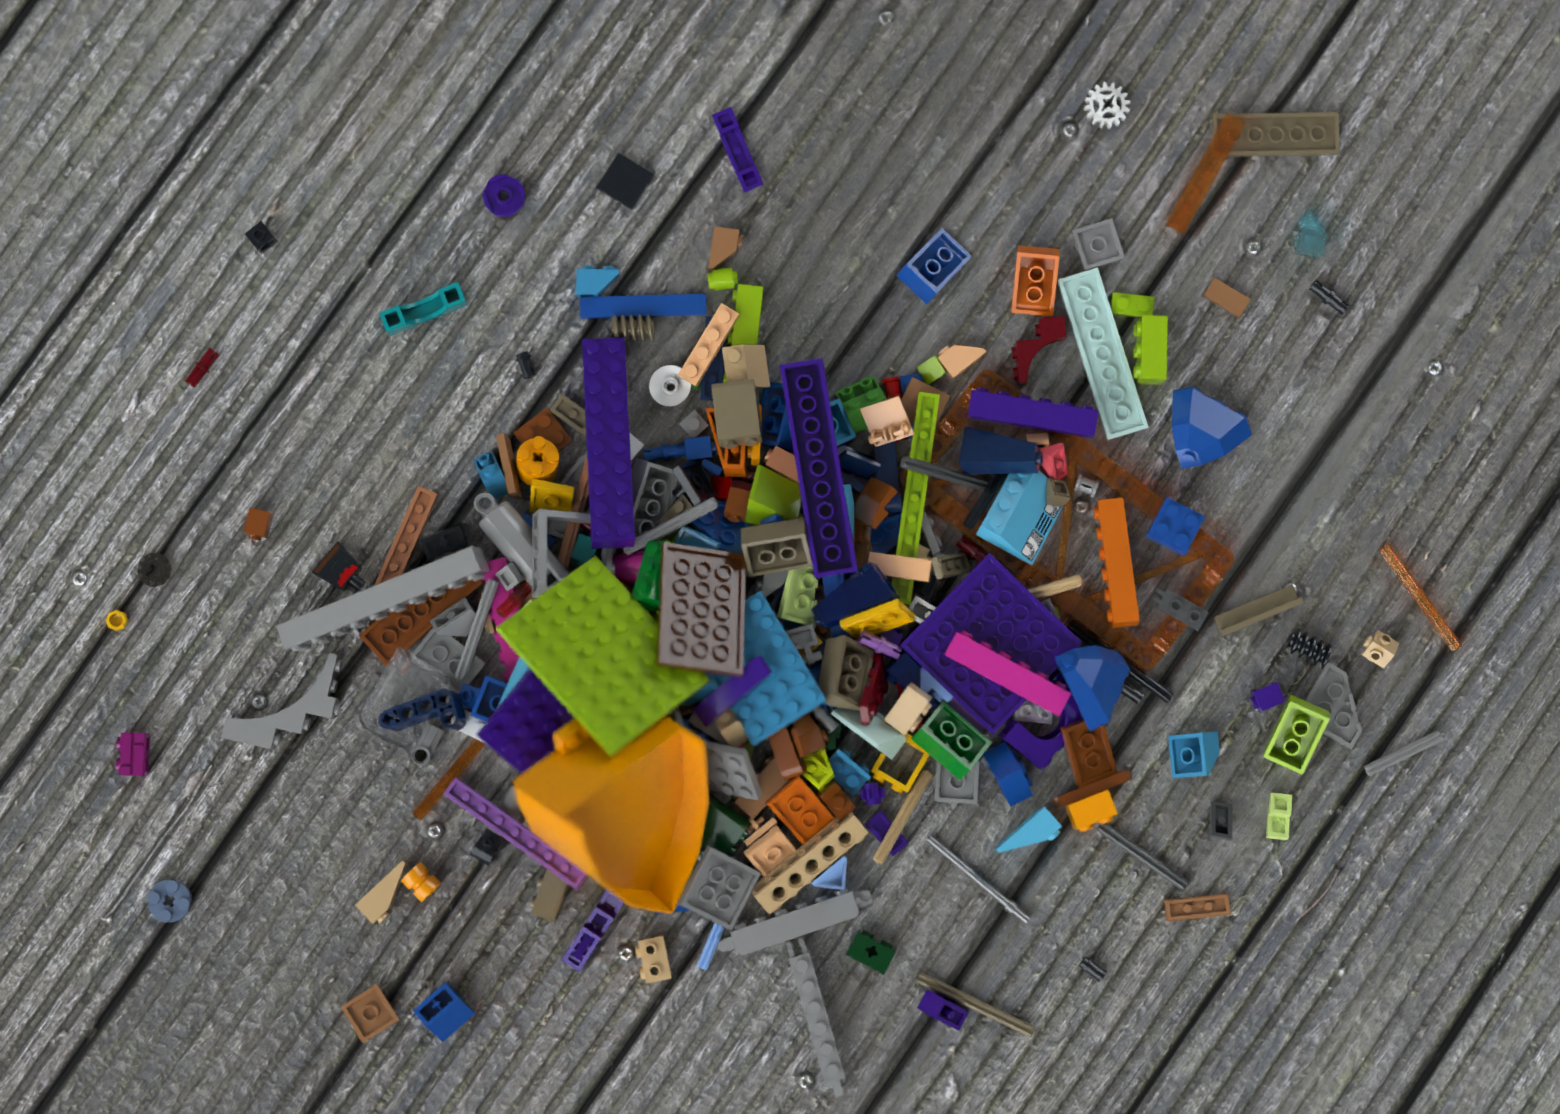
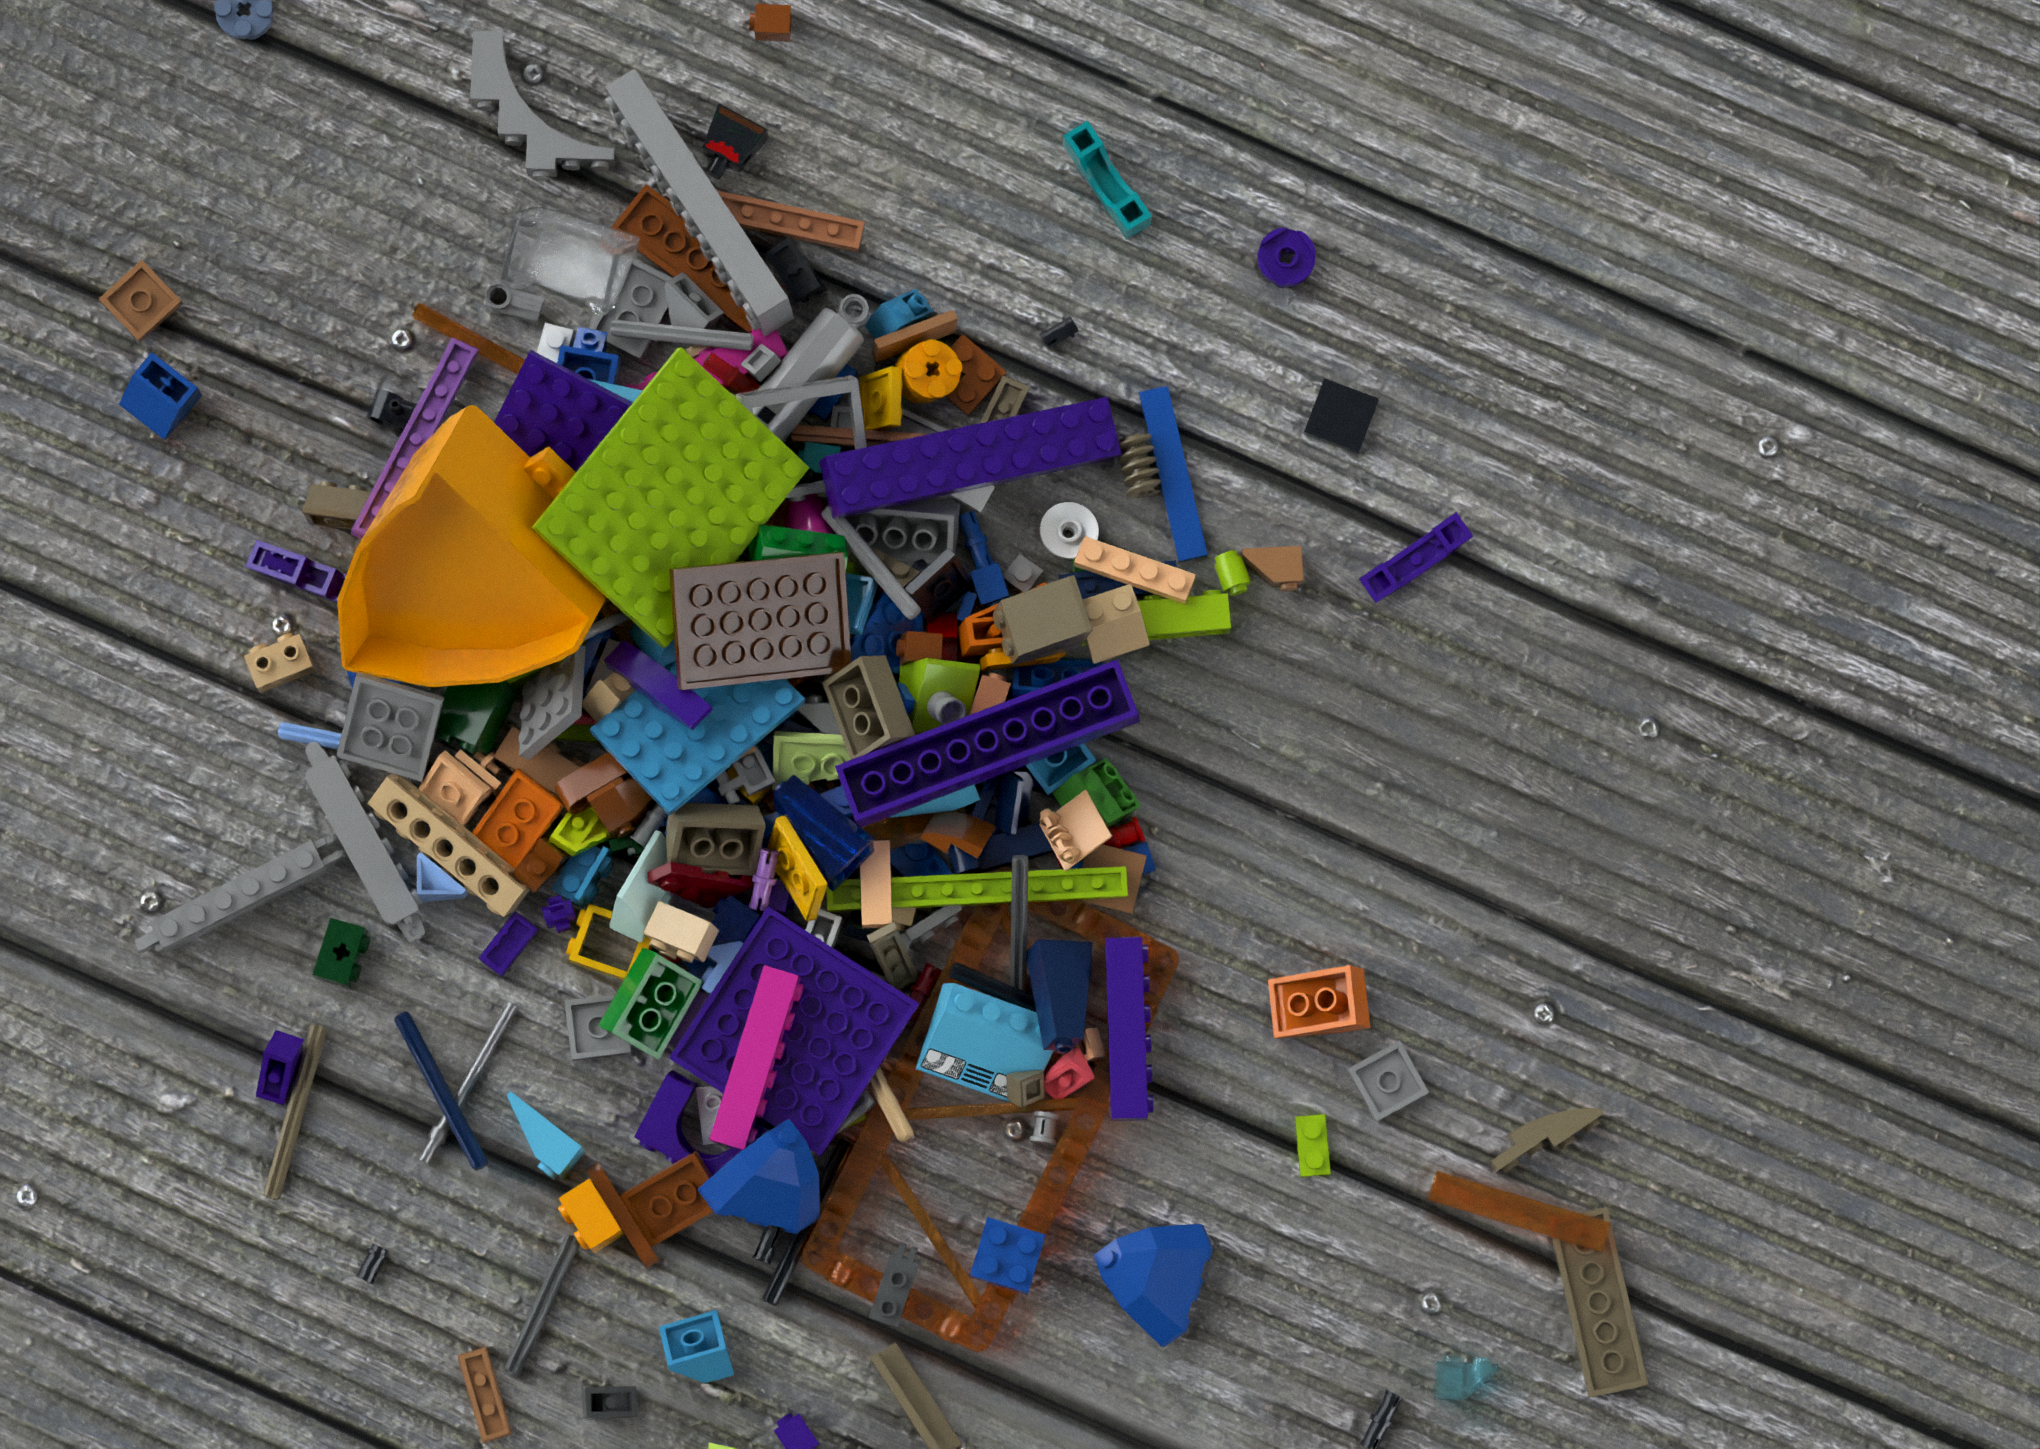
camera: 75 degrees right, 5 degrees down
tan slope [355,860,408,924] -> none
dark blue beam [378,689,467,732] -> none
light orange wheel [401,862,441,903] -> none
dark azure slope [576,266,620,298] -> none
tan axle [873,770,933,864] -> none
blue slope [896,228,972,304] -> none
lime slope [917,355,946,385] -> none
light nougat slope [938,345,986,380] -> none
blue brick [983,742,1033,807] -> none
dark red arch [1011,316,1066,386] -> none
light aqua plate [1057,268,1148,441] -> none
white gear [1084,82,1130,129] -> none
orange brick [1093,498,1140,628] -> none
lime brick [1133,315,1168,385] -> none
medium nougat tile [1203,277,1250,318] -> none
none -> dark blue axle [394,1011,488,1171]
none -> light grey wheel [927,691,966,725]
none -> dark tan slope [1489,1108,1604,1173]

